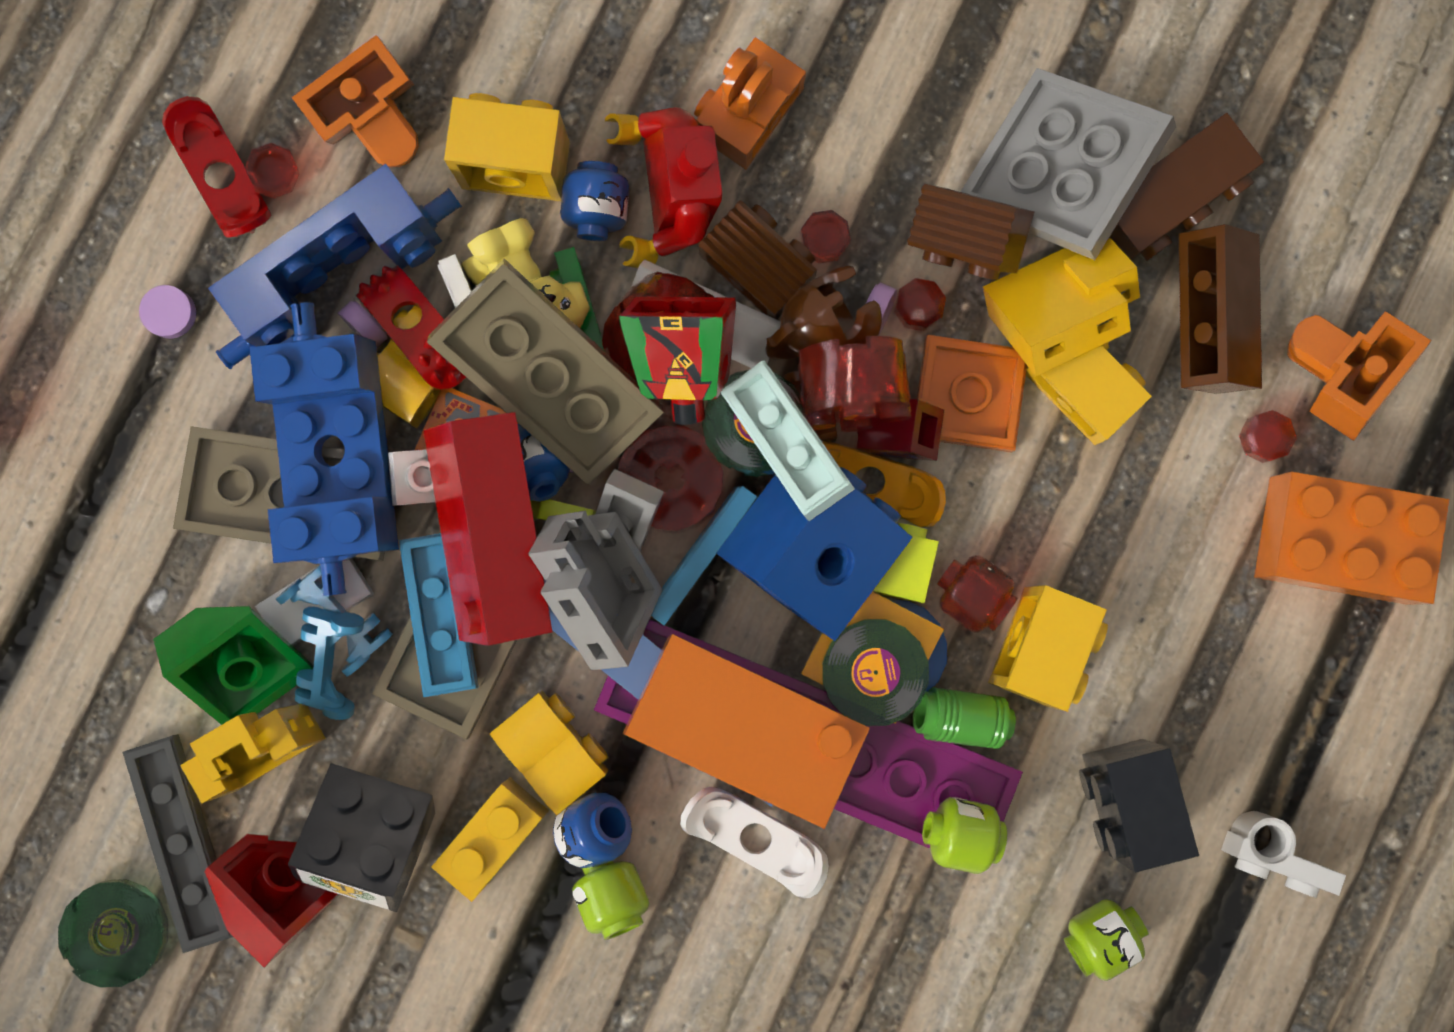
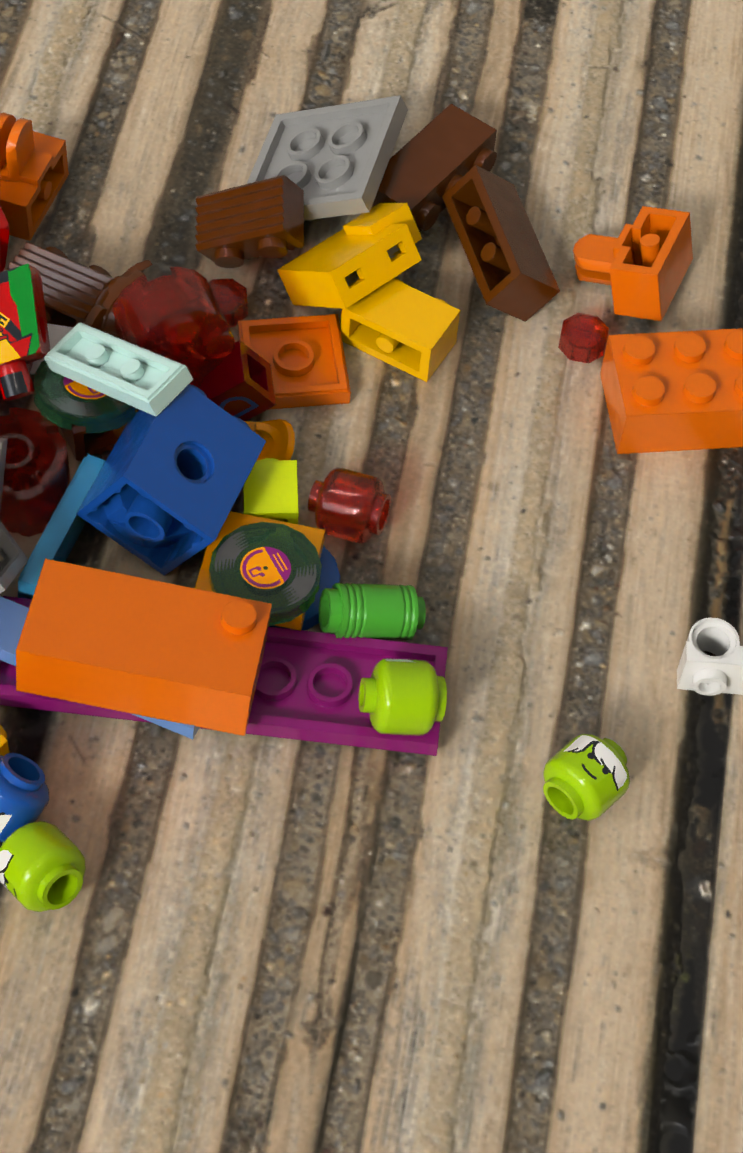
camera: 20 degrees left, 30 degrees down
white piece [680,787,829,898] -> none
clear red tile [800,210,851,264] -> none
yellow brick [988,585,1108,712] -> none
black brick [1079,739,1199,873] -> none

